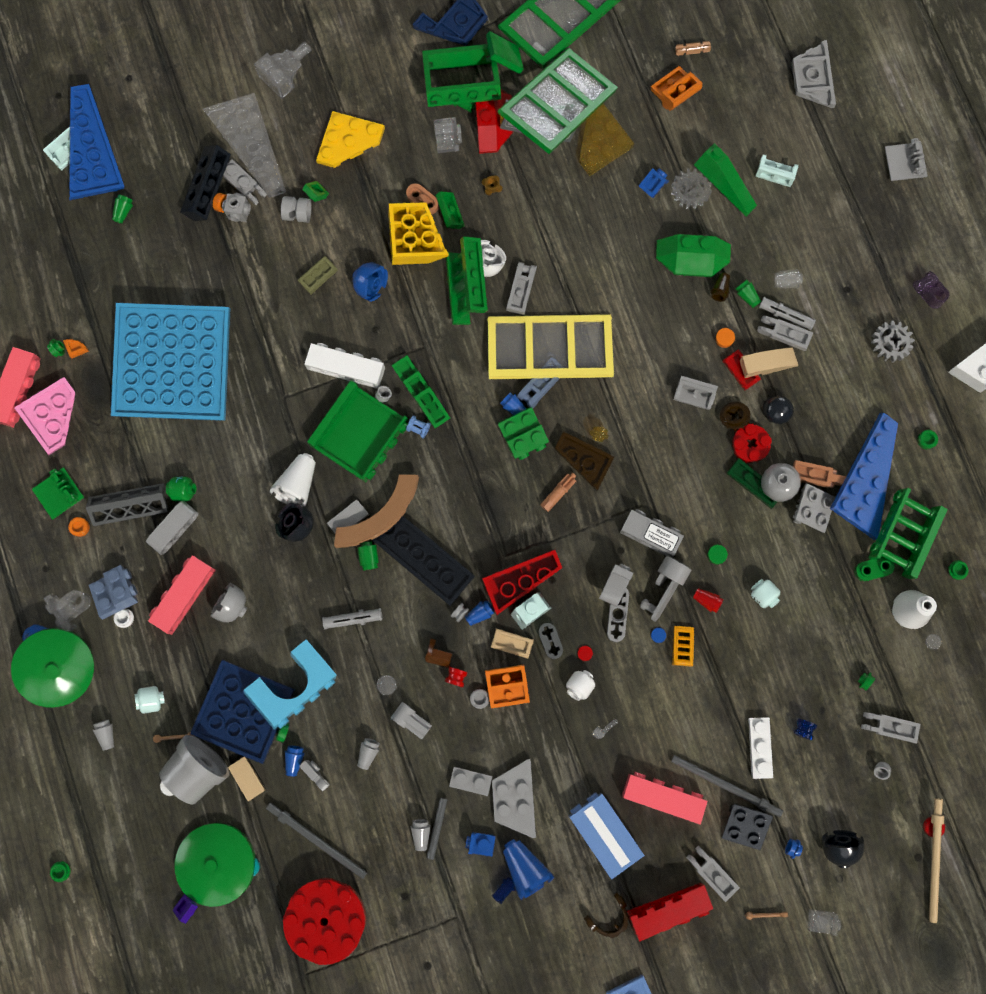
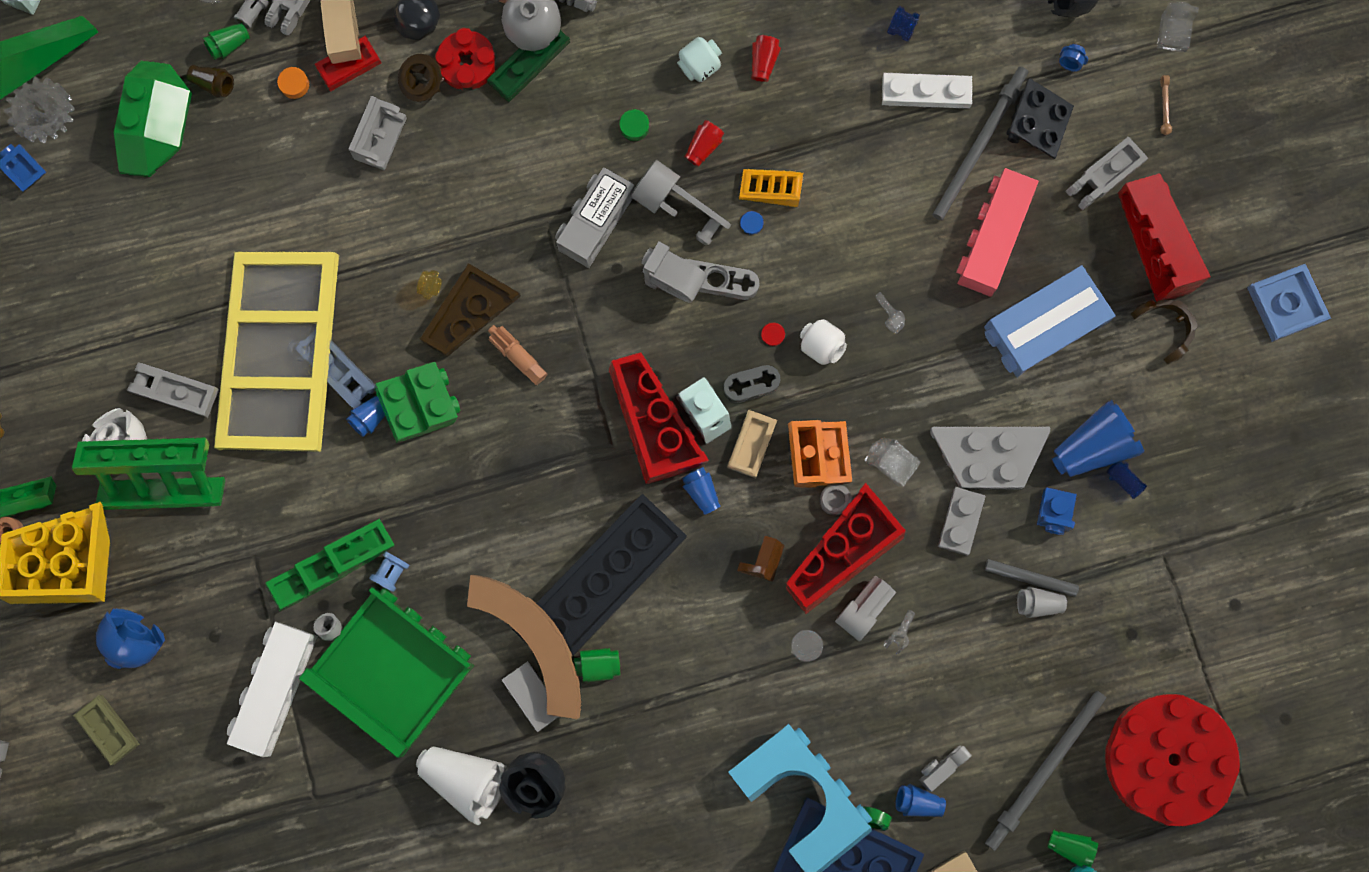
camera: 90 degrees left, 0 degrees up
light grey pin [323,608,383,629] -> none
light grey cone [357,738,380,770] -> none
red wheel [445,667,468,688] -> none
light grey bush [451,603,469,622] -> none
none -> red cone [751,35,781,82]
none -> red wedge [786,483,906,614]
none -> clear bracket [865,437,921,487]
none -> clear hand [884,610,915,655]
none -> green cone [1047,830,1098,868]

